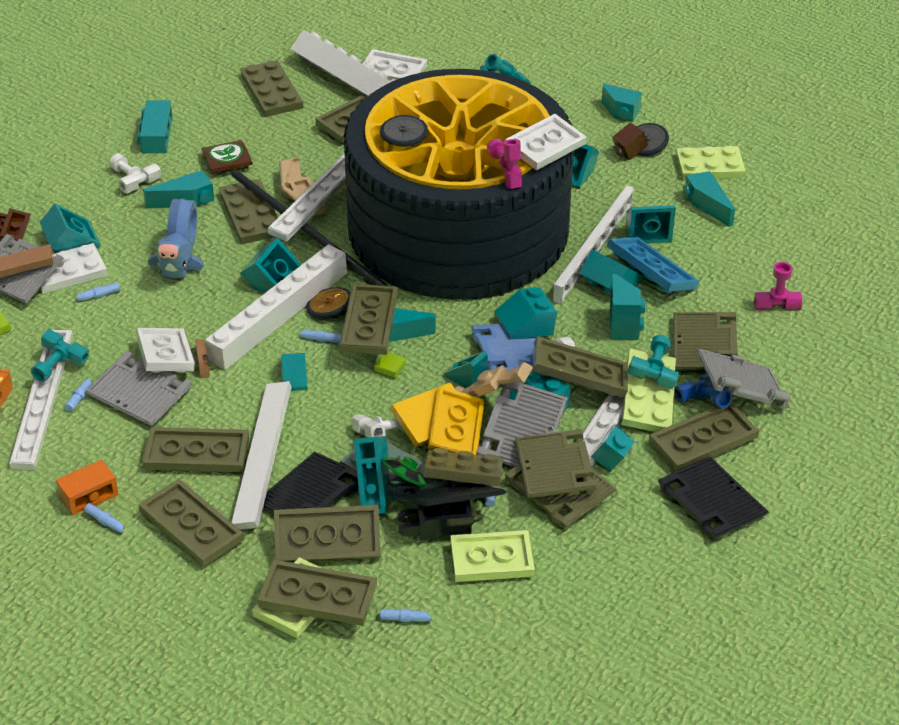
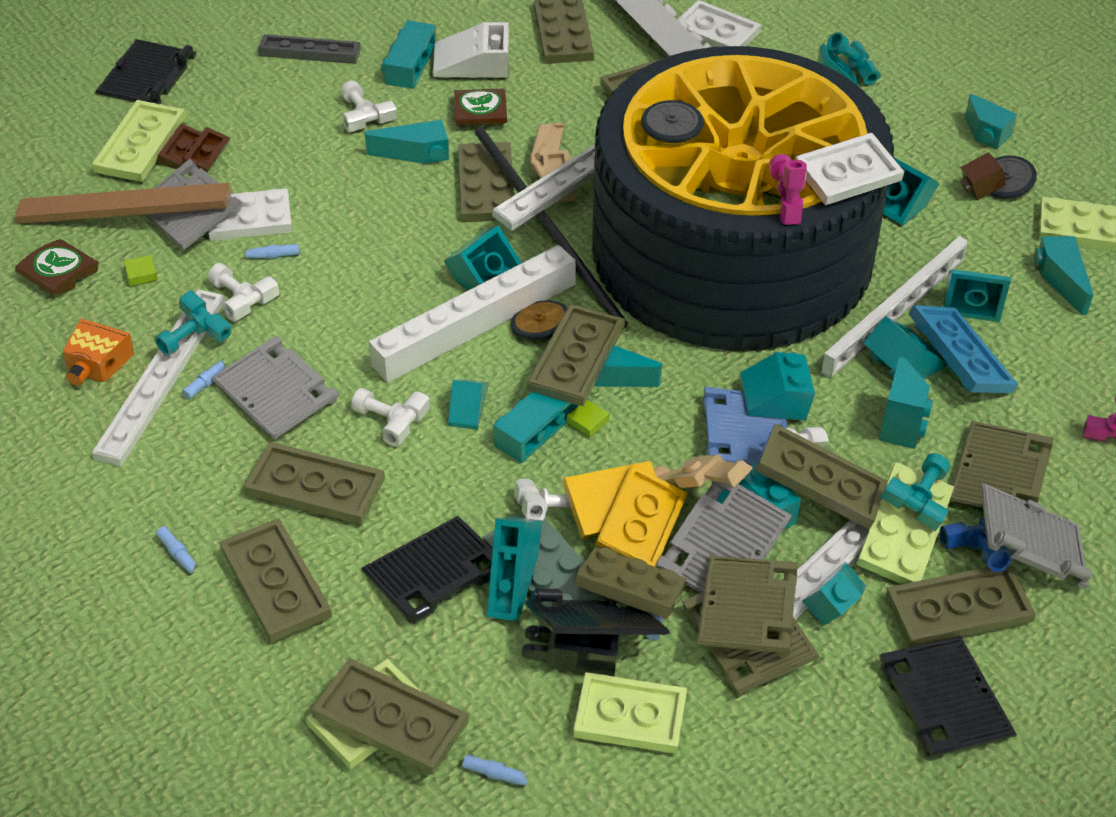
camera: 15 degrees right, 5 degrees up
teal slope [39,203,101,253] -> none
orange brick [56,459,119,516] -> none
white plate [136,328,195,373] -> none
medium blue animal [148,198,204,278] -> none
medium nougat tile [195,339,210,378] -> none
white tile [231,381,292,530] -> none
olive plate [274,505,381,563] -> none
light blue piece [299,330,342,344] -> none
green dish [382,456,428,487] -> none
teal slope [444,351,488,388] -> none
none -> white bar [208,263,279,322]
none -> dark grey tile [258,34,361,64]
none -> white bar [351,388,430,447]
none -> white slope [433,22,509,78]
none -> teal brick [493,392,579,463]

